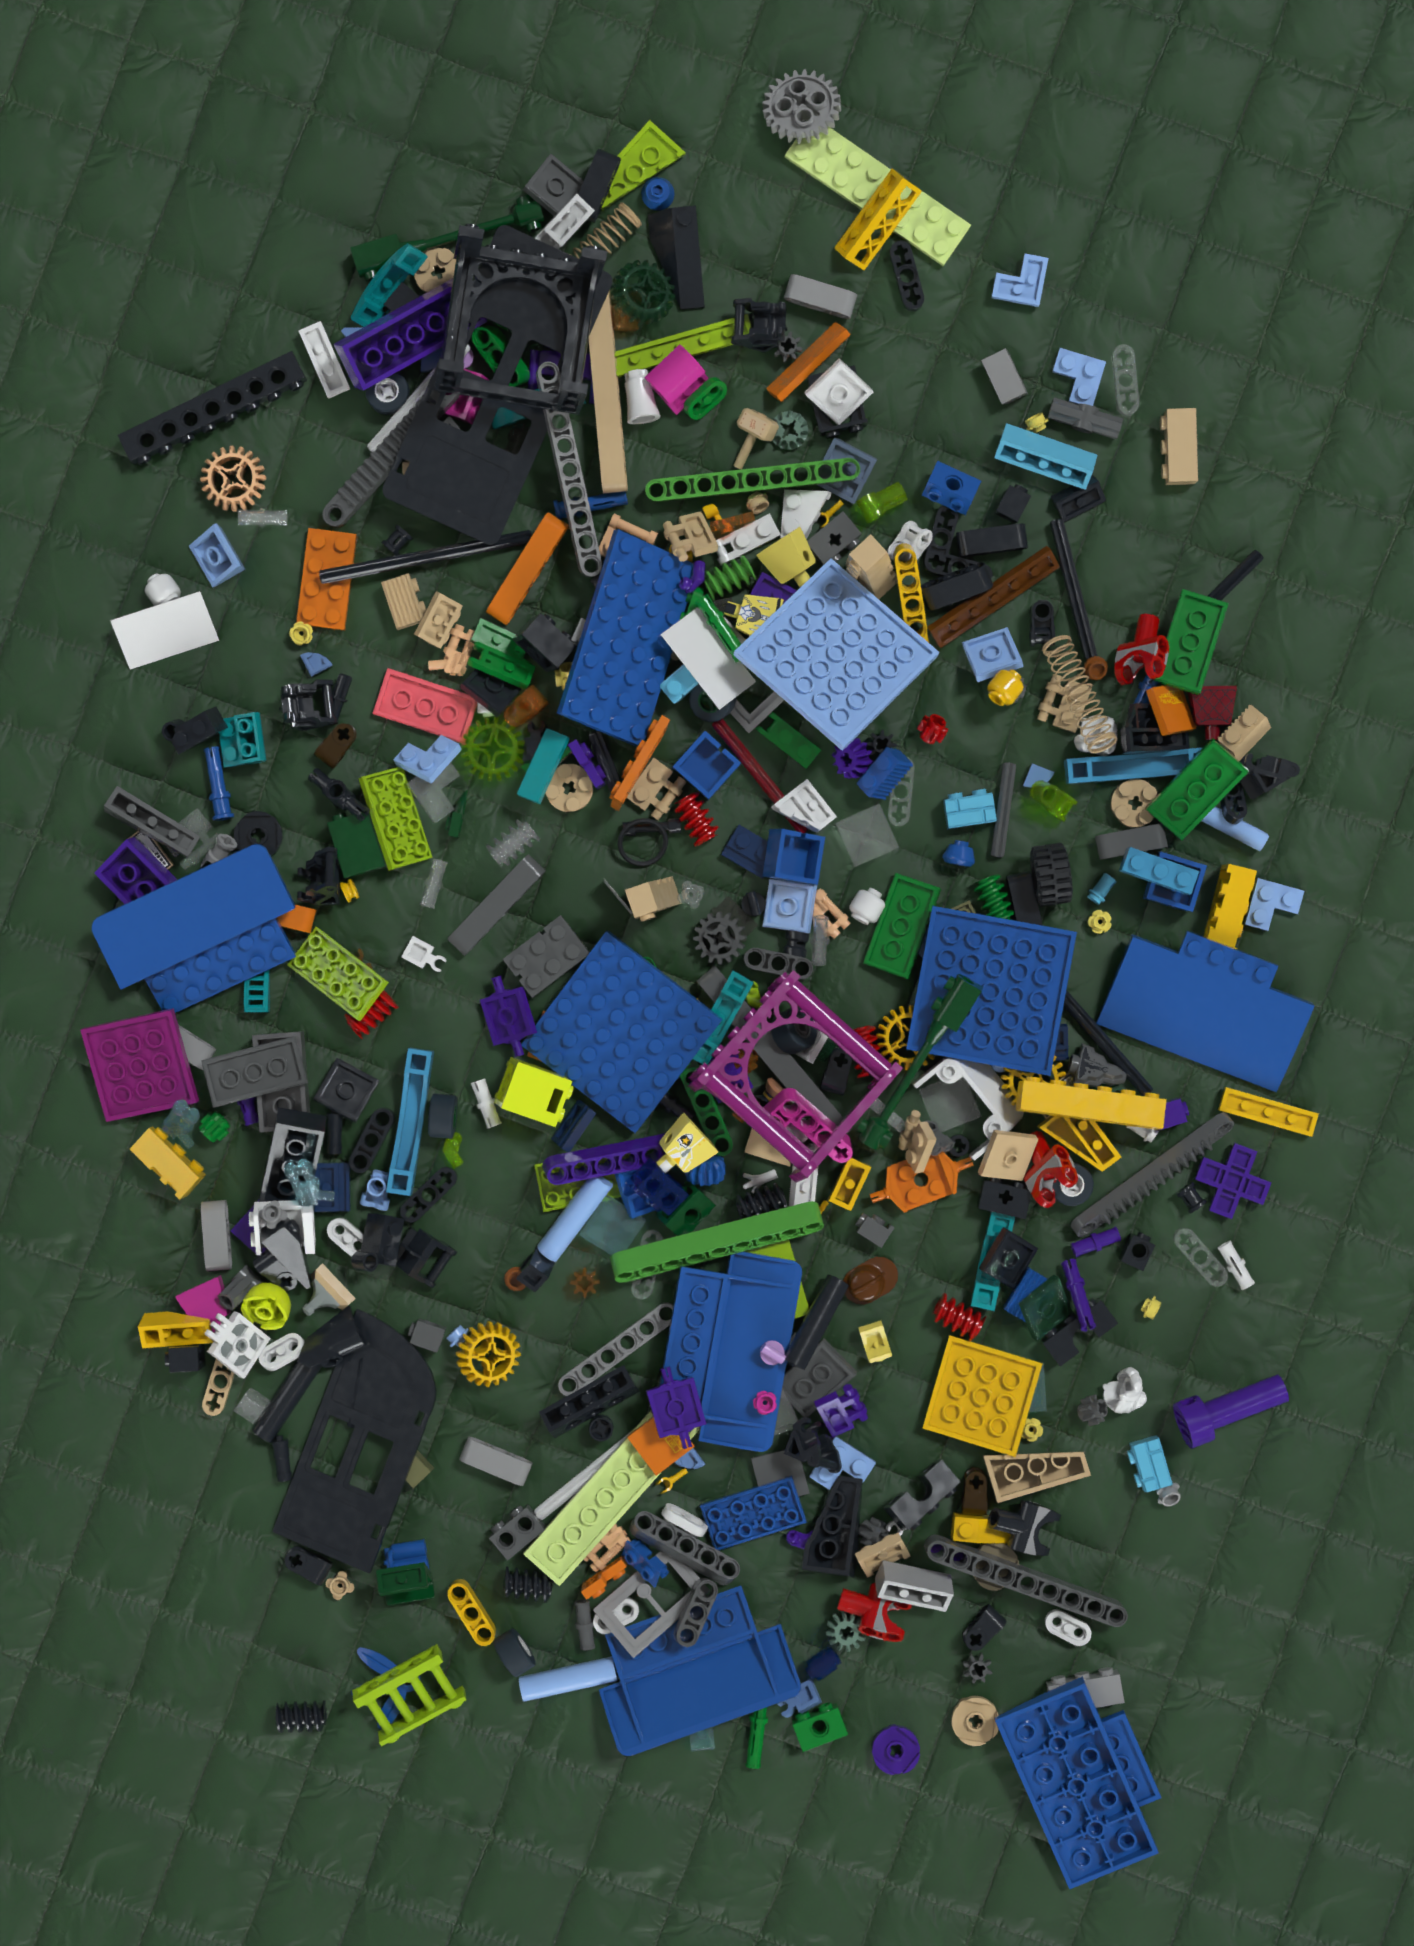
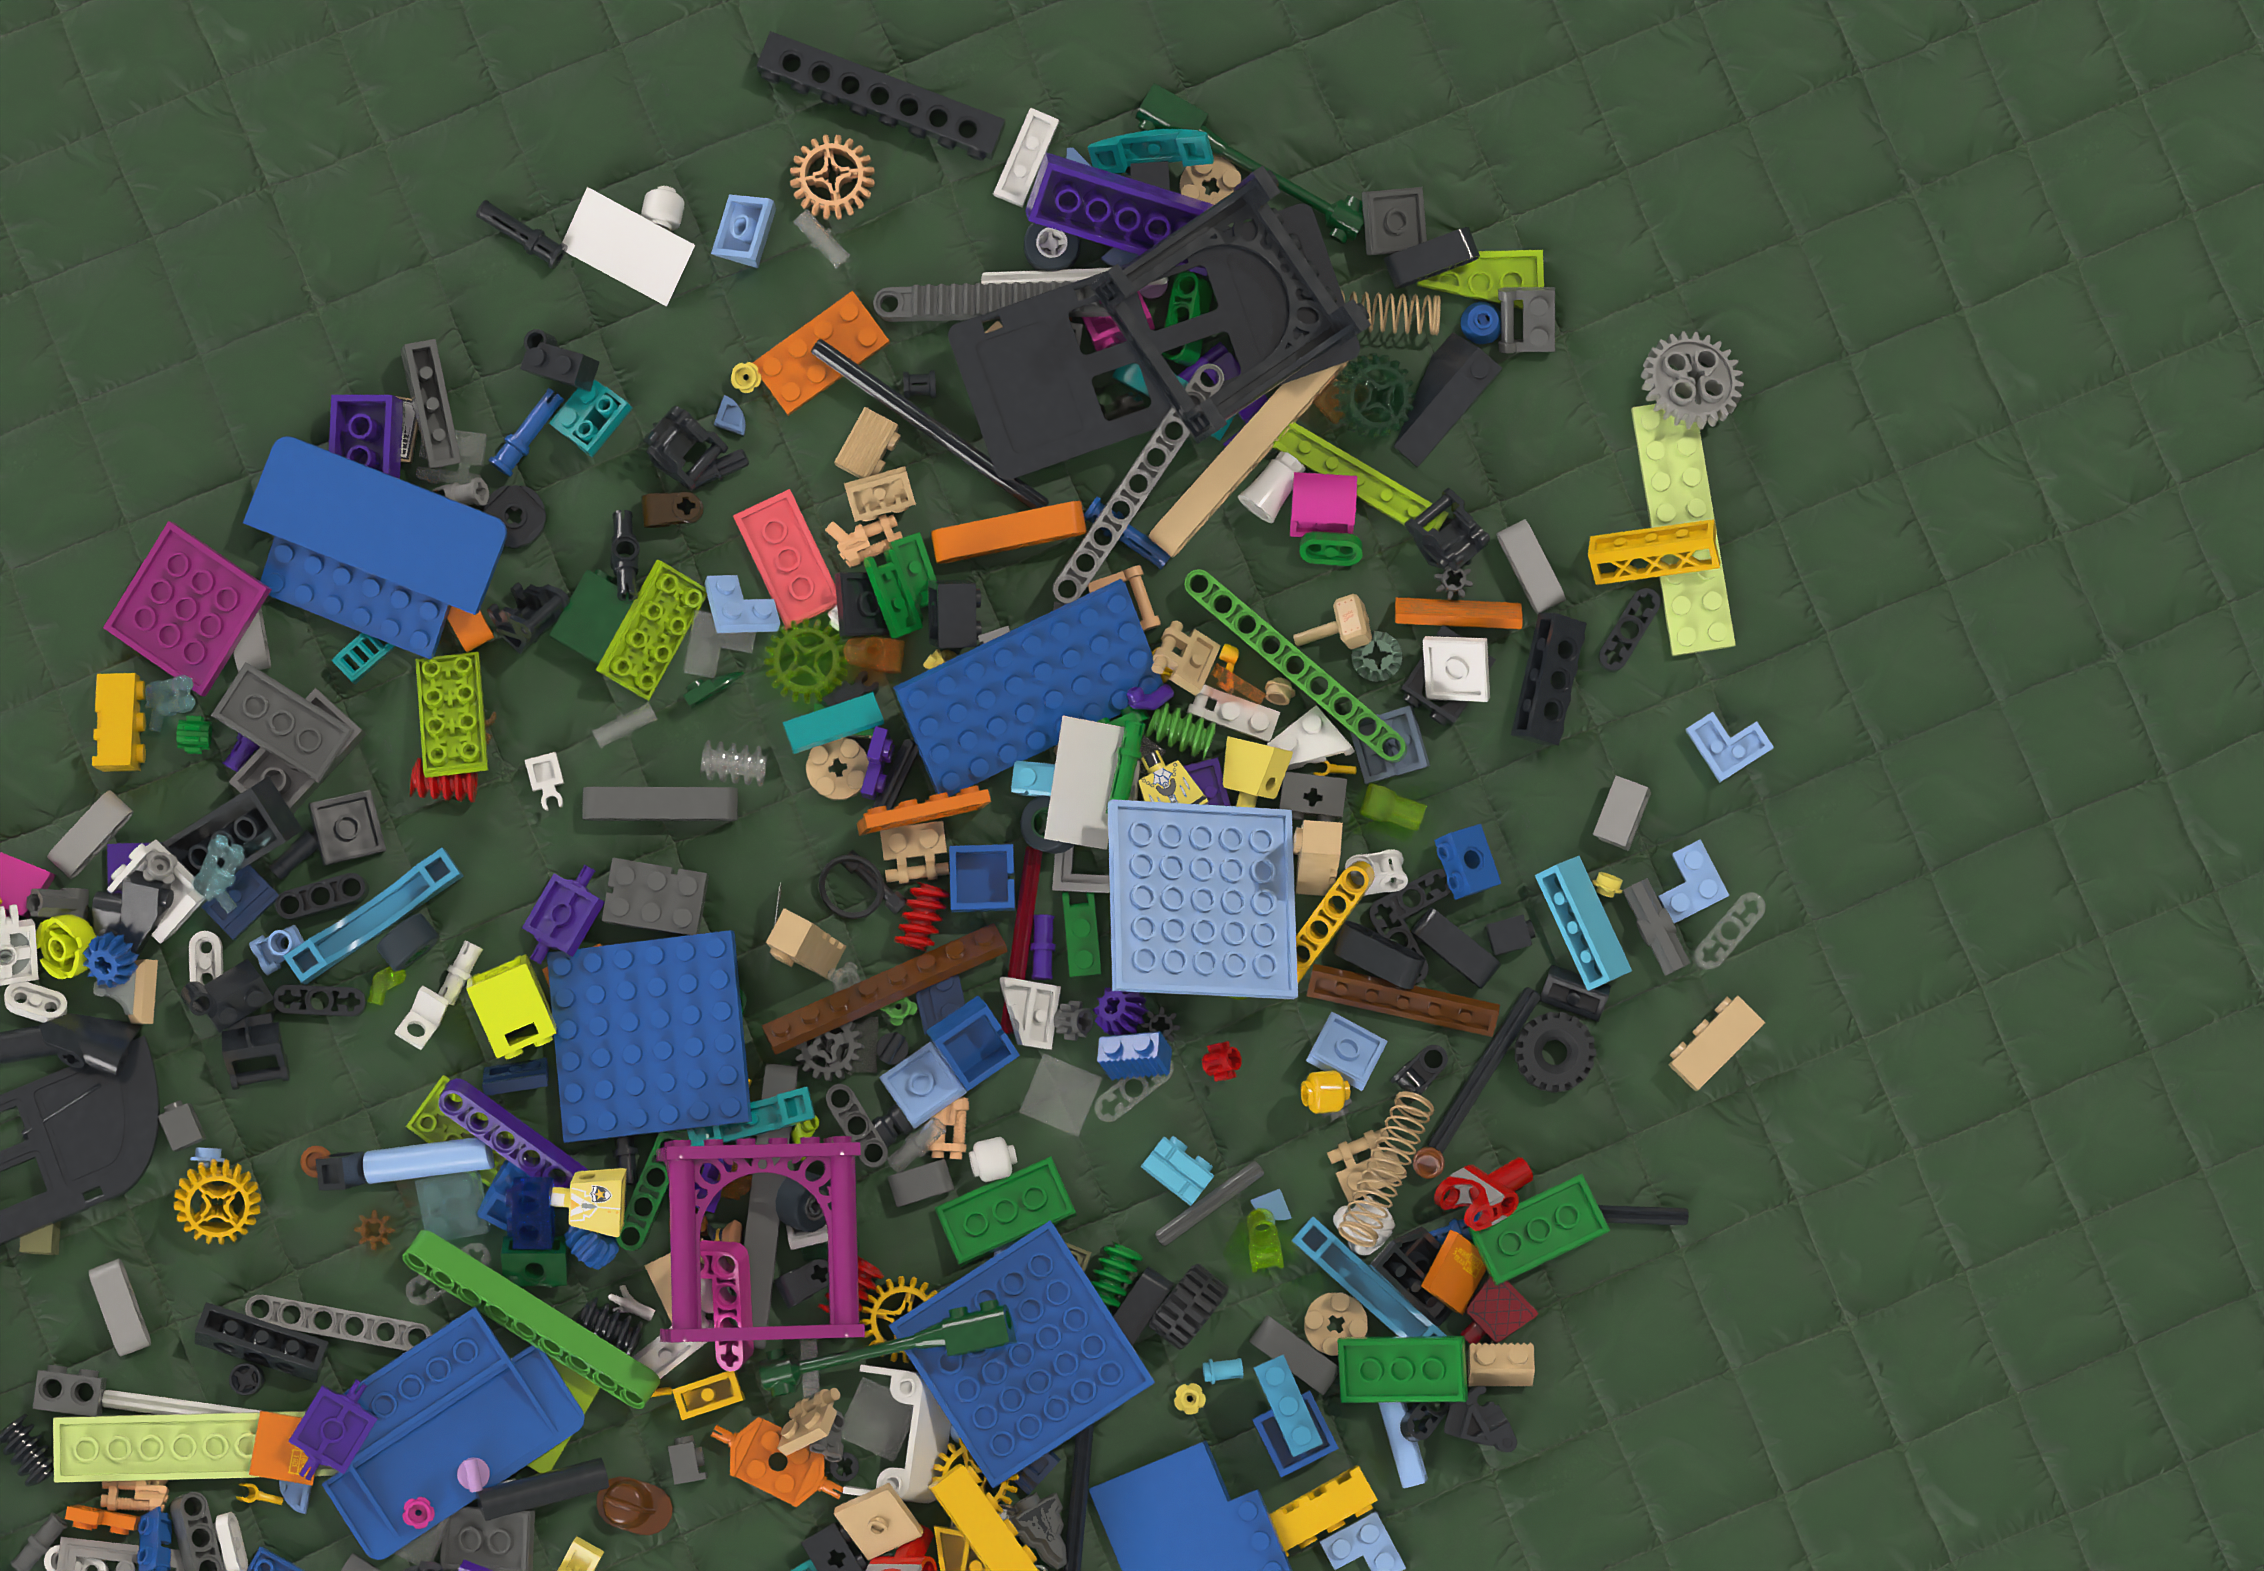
camera: 40 degrees right, 5 degrees down
yellow bush [340,878,360,903] -> none
white slope [535,194,595,249] -> none
blue cone [942,840,975,867] -> none
none -> blue gear [83,932,139,988]
none -> white bracket [395,986,449,1050]
none -> black pin [475,200,568,269]
none -> reddish brown plate [762,923,1008,1055]
none -> bright green plate [880,997,917,1026]
none -> dark grey beam [887,1159,955,1207]
none -> dark purple pin [1030,914,1056,980]
none -> dark grey gear [1054,1000,1093,1041]
none -> dark grey plate [1498,287,1555,353]
none -> black brick [1511,613,1587,746]
none -> black tyre [1514,1012,1596,1093]

